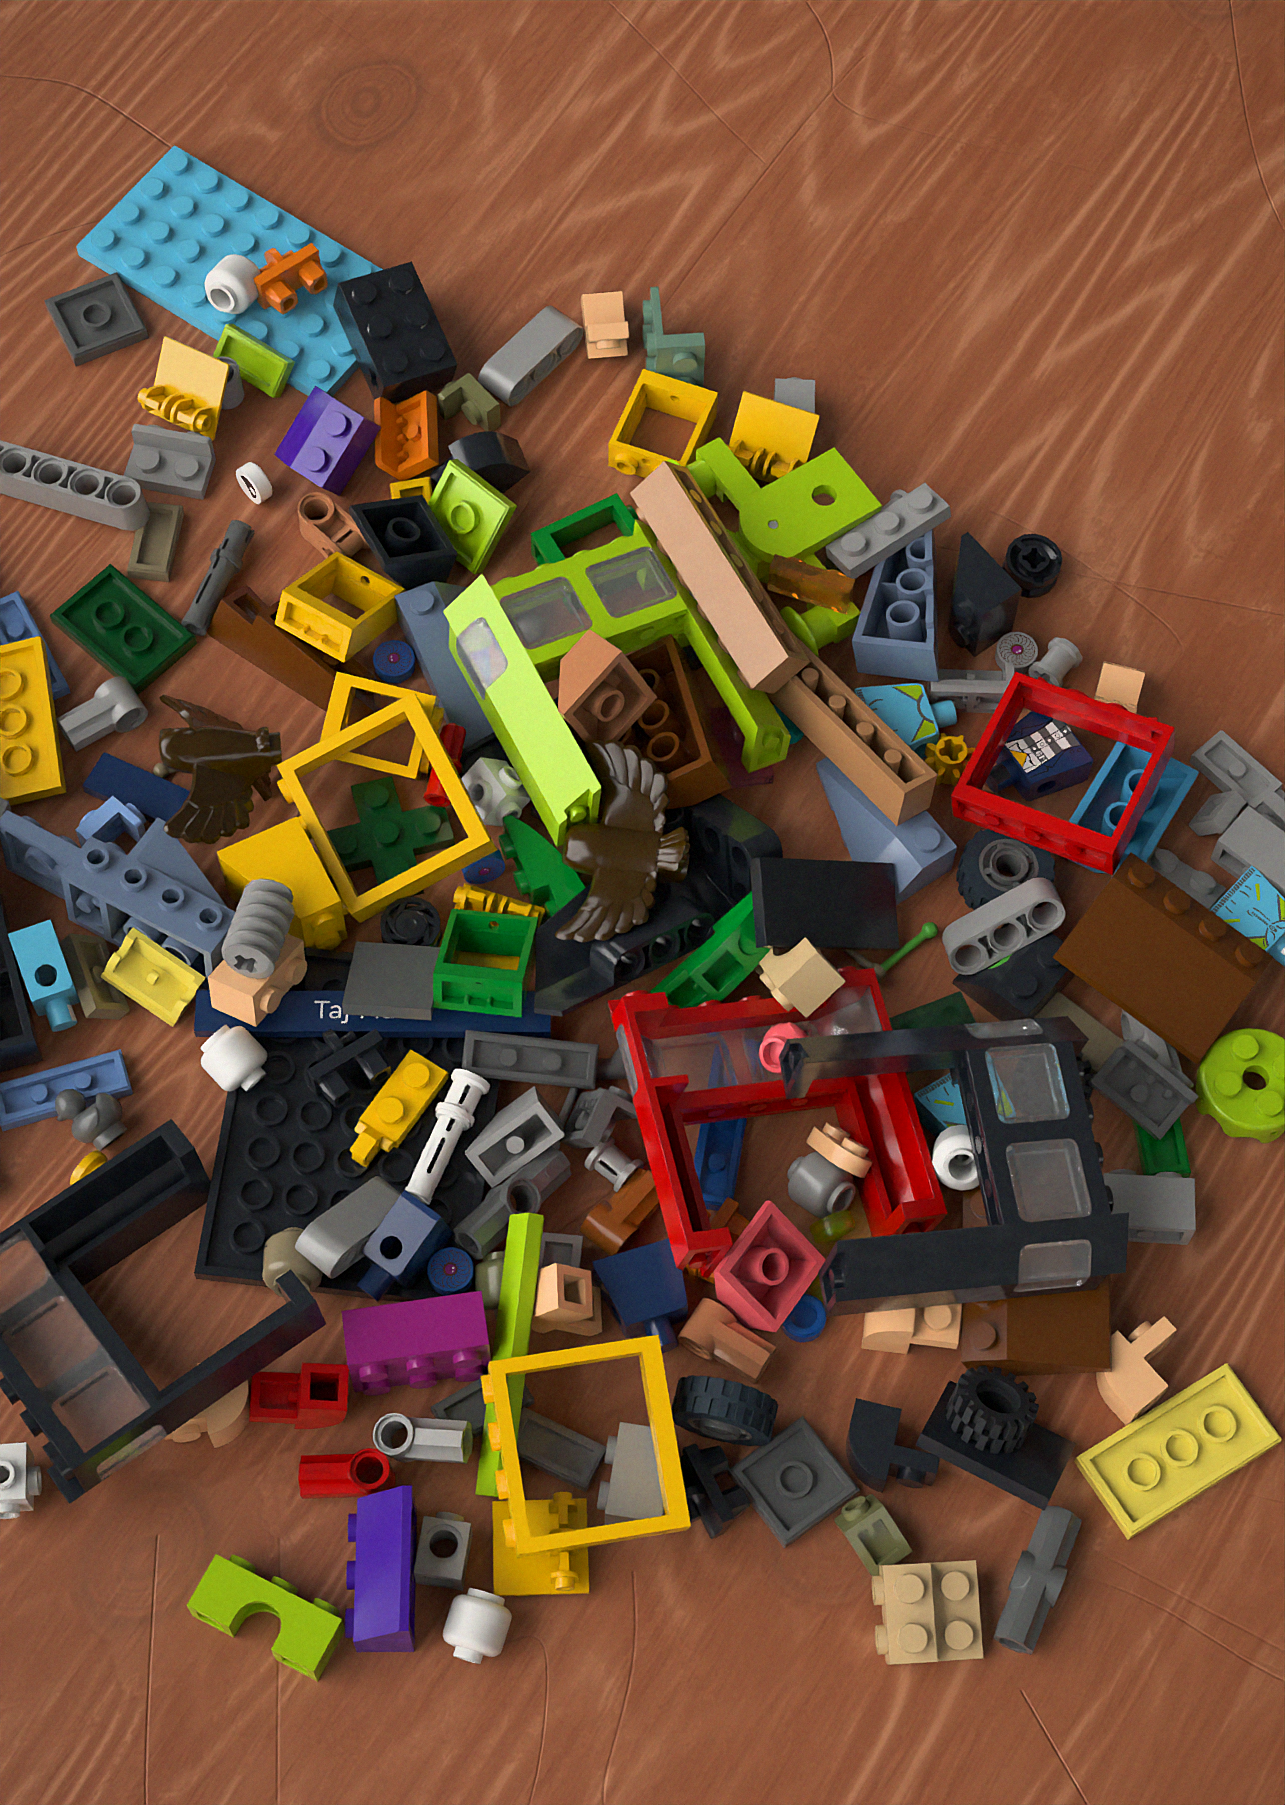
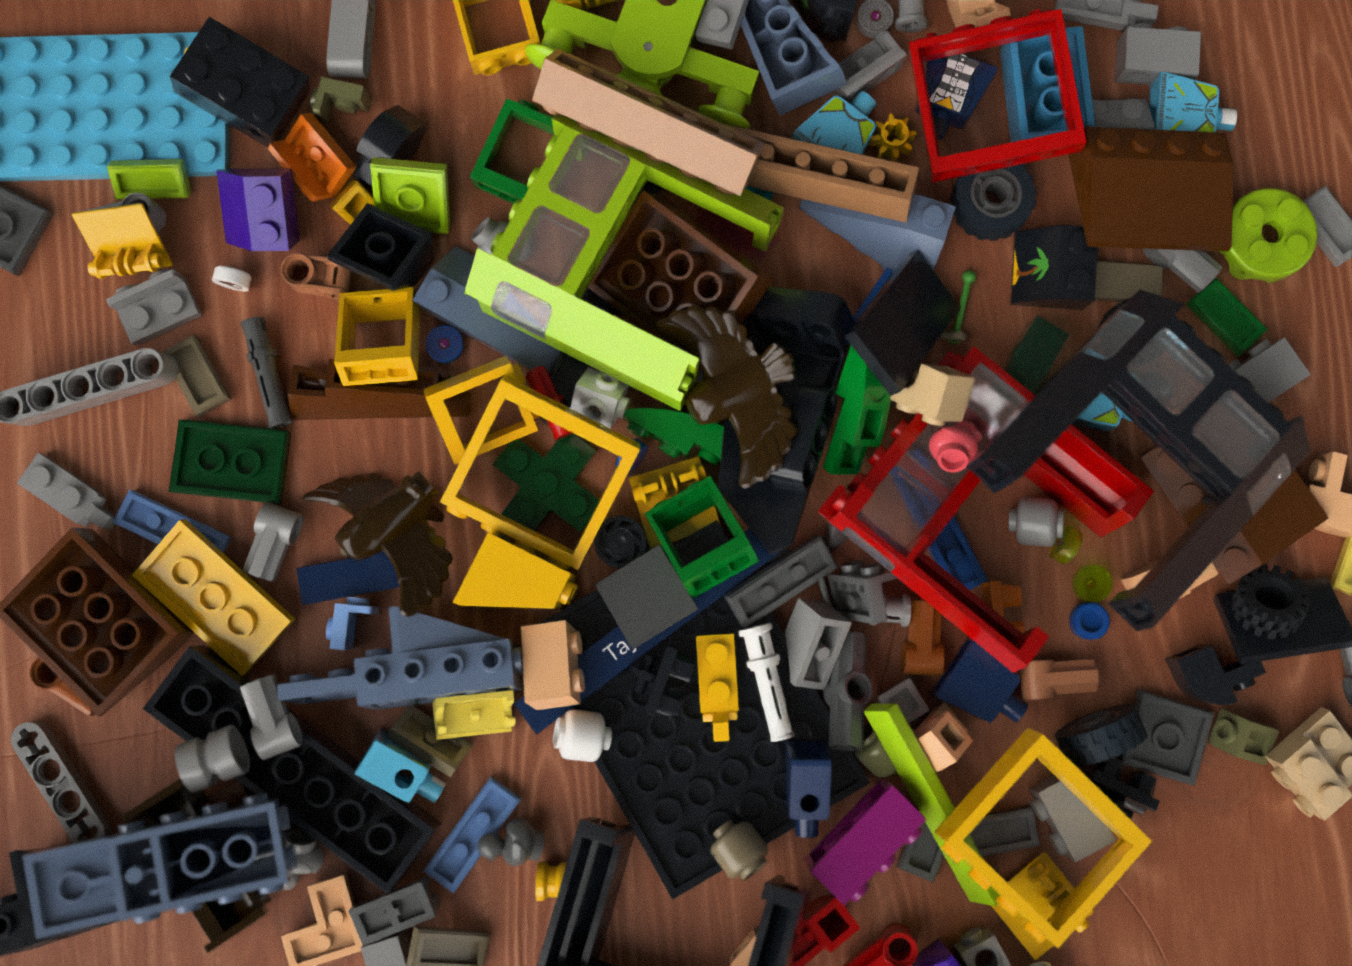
camera: 30 degrees left, 20 degrees up
white head [204,254,261,314] -> none
light grey piece [221,879,295,979] -> none
orange hips [253,243,328,315] -> none
light grey beam [295,1176,401,1279] -> none
light grey piece [373,1413,473,1464] -> none
blue tile [427,1247,474,1296] -> none
nougat slope [558,629,657,744] -> none
coral slope [713,1201,826,1332] -> none
clear orange plate [768,554,855,615] -> none
light nougat plate [806,1122,873,1178] -> none
white head [932,1124,979,1191] -> none
light grey beam [942,878,1065,975] -> none
dark grey bracket [1088,1039,1199,1140] -> none
light grey plate [1188,790,1246,836] -> none

